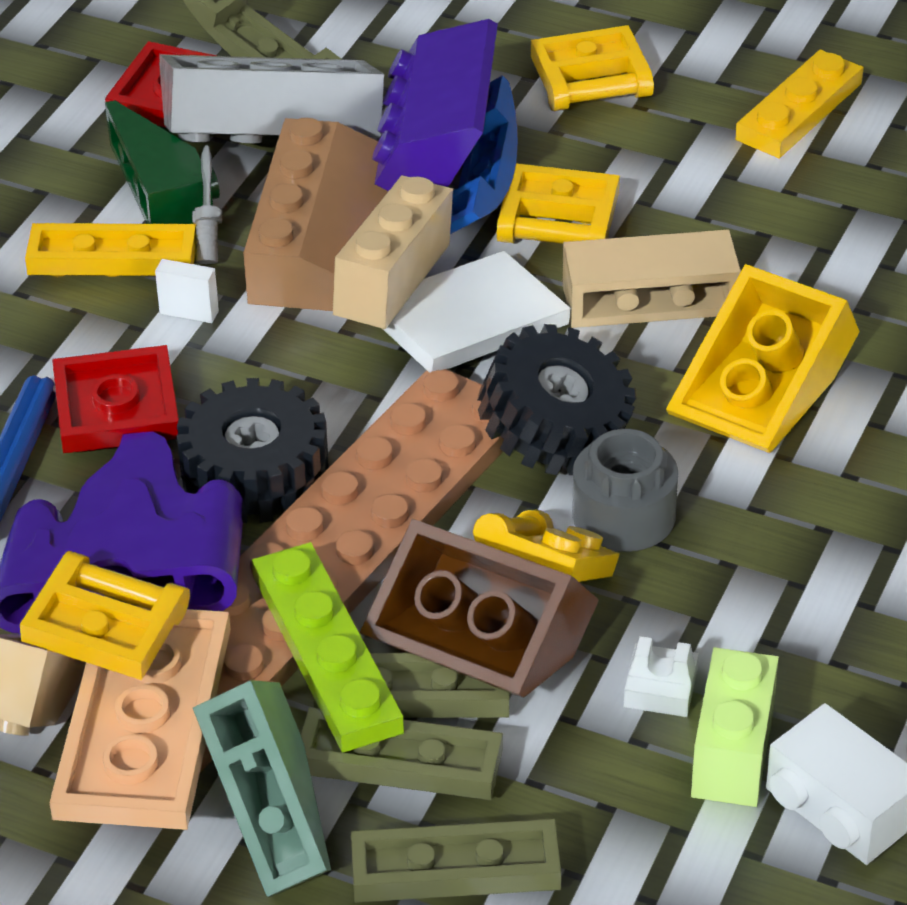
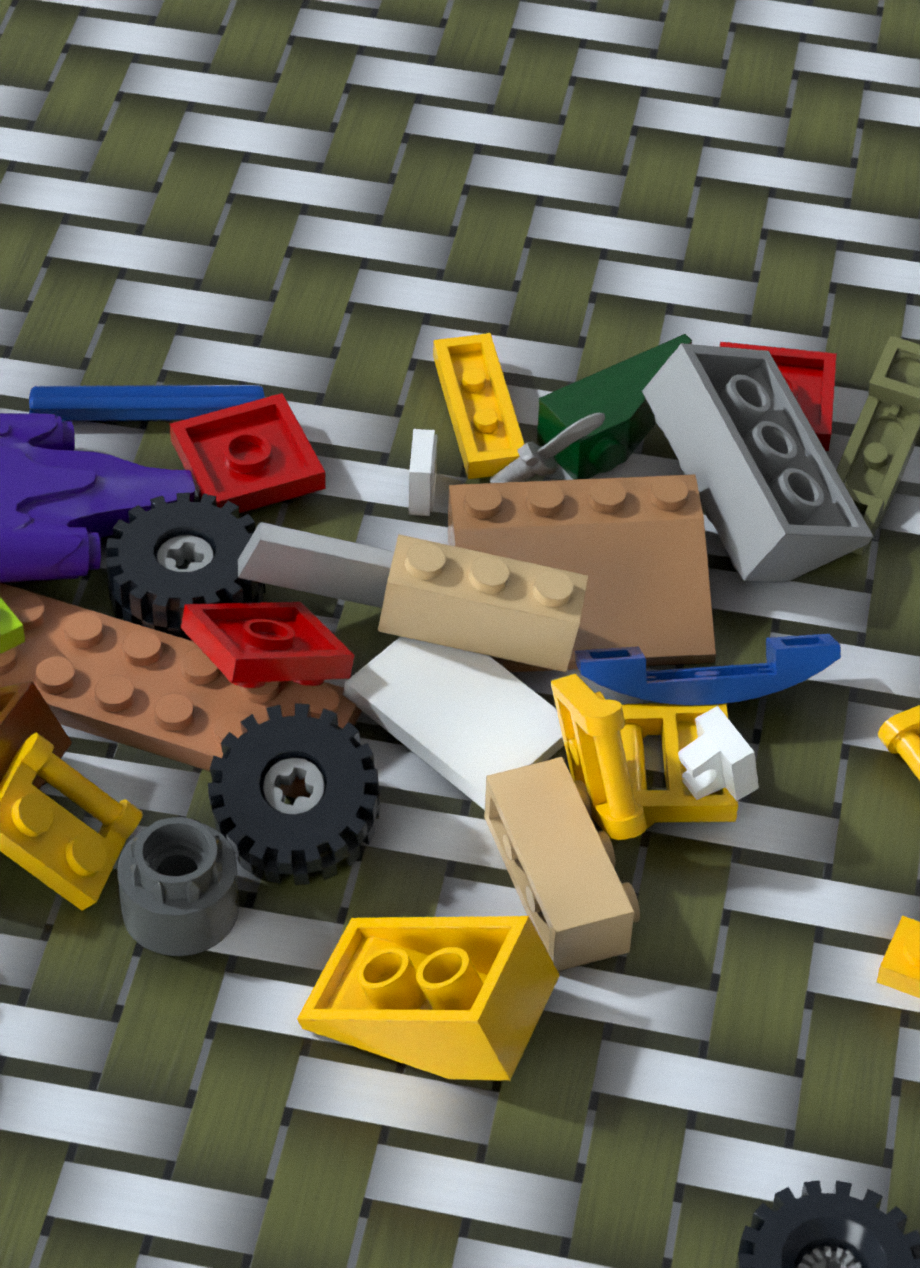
camera: 75 degrees right, 5 degrees up
dark purple slope [372,19,498,191] -> none
none -> red plate [181,602,355,688]
none -> light grey tile [238,522,394,608]
none -> yellow plate [550,674,647,840]
none -> white tile [678,706,759,801]

